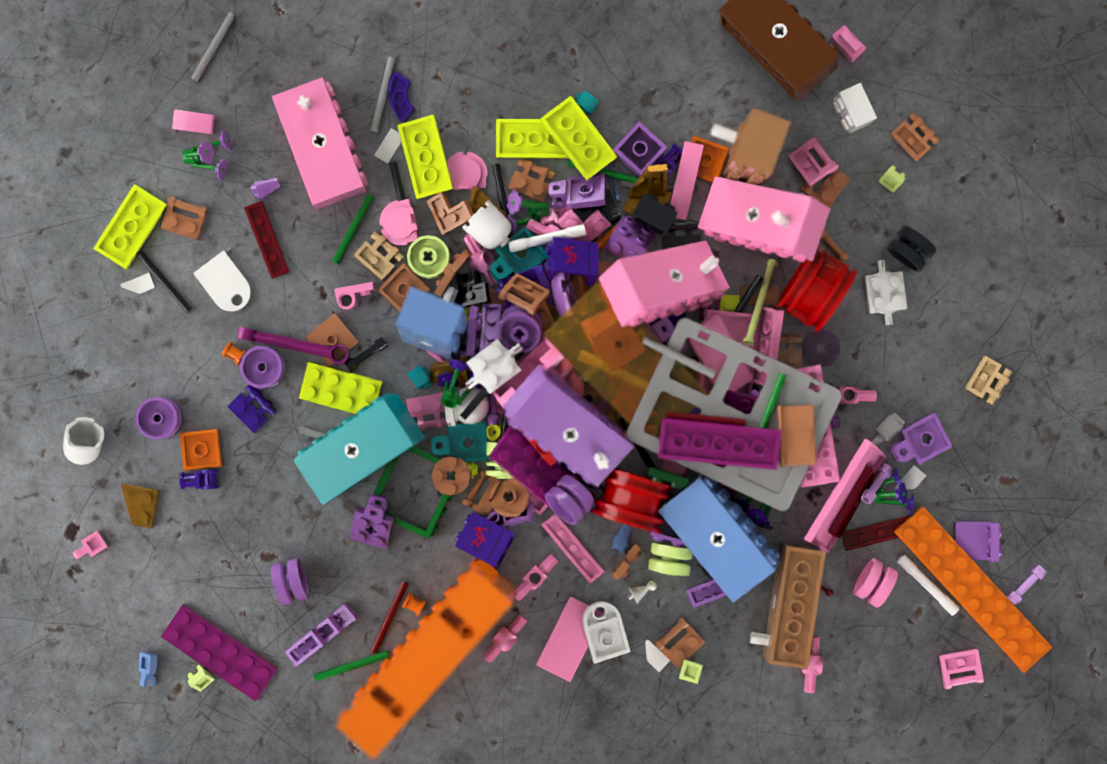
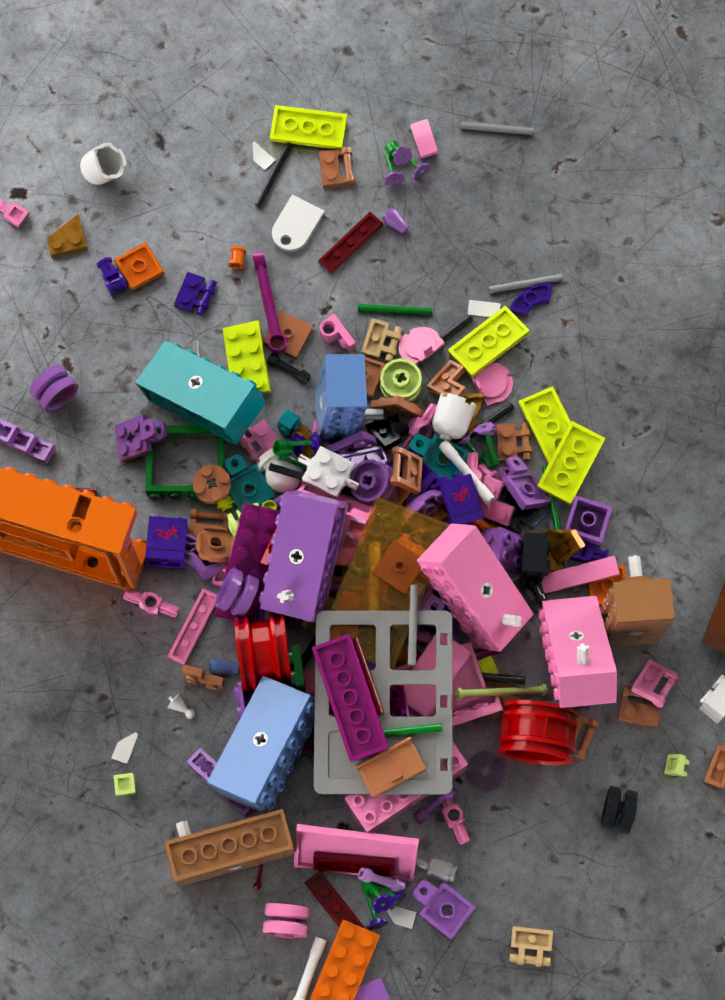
camera: 60 degrees right, 15 degrees down
medium lavender wheel [135,397,183,440] -> none
medium lavender wheel [240,346,286,389] -> none
bright pink piece [272,77,369,210] -> none
bright pink axle [483,615,527,663] -> none
bright pink tile [536,596,604,682] -> none
teal plate [574,90,600,115] -> none
white tile [582,601,631,664] -> none
yellowish green wheel [648,542,693,576] -> none
nougat plate [654,617,706,669] -> none
dark purple plant [734,497,774,530] -> none
tan plate [777,334,802,368] -> none
bright pink axle [801,636,823,693] -> none
white plate [863,260,907,325] -> none

